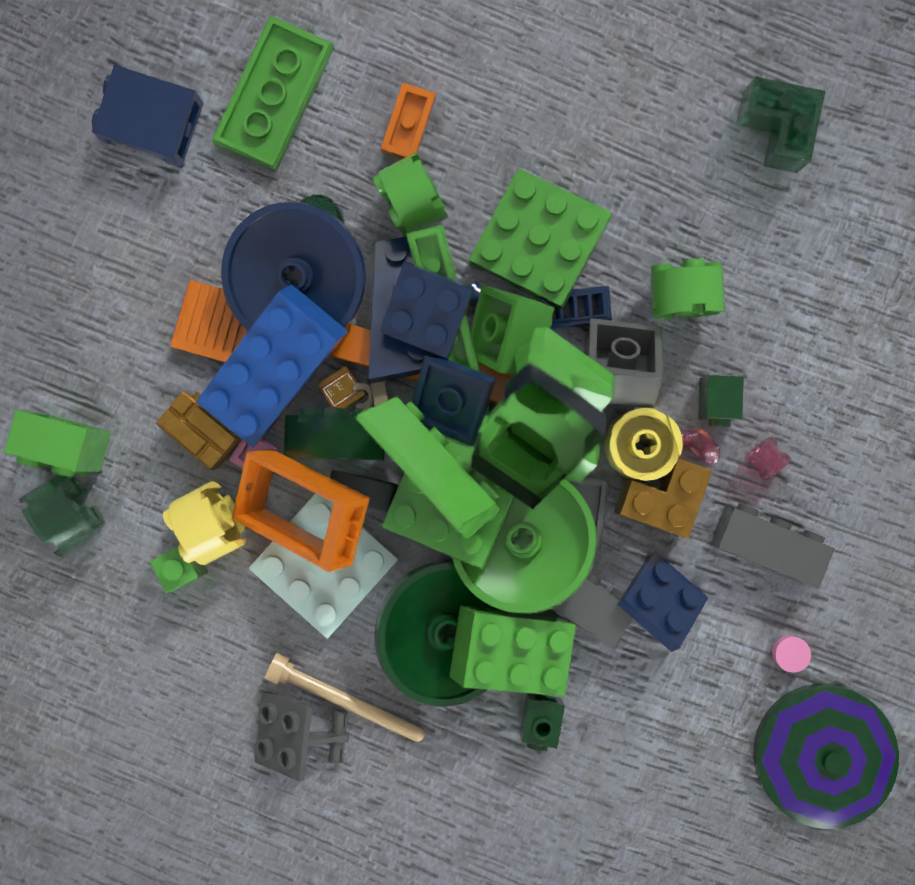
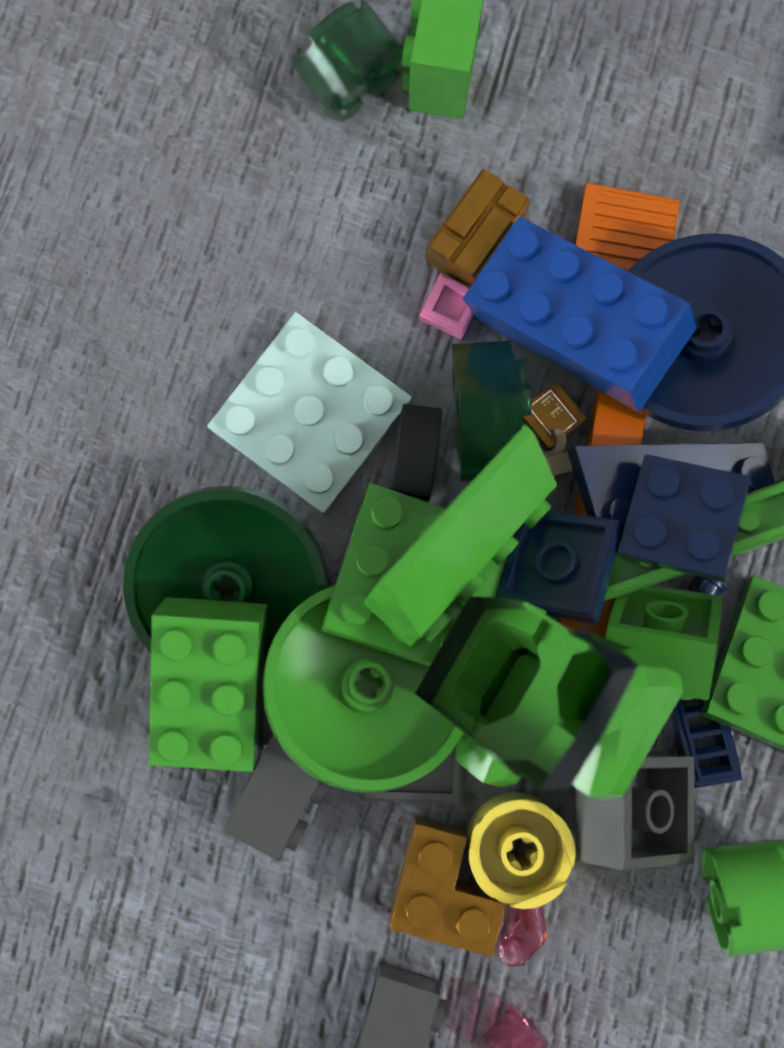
camera: 85 degrees right, 5 degrees down
bright green brick [150,547,209,594] -> none
light yellow brick [163,481,246,565] -> none
orange window [232,449,370,572] -> none
dark grey plate [255,691,349,781] -> none
tan piece [264,653,425,742] -> none
dark green brick [520,693,565,751] -> none
dark blue plate [617,551,708,652] -> none
dark green brick [698,375,744,427] -> none

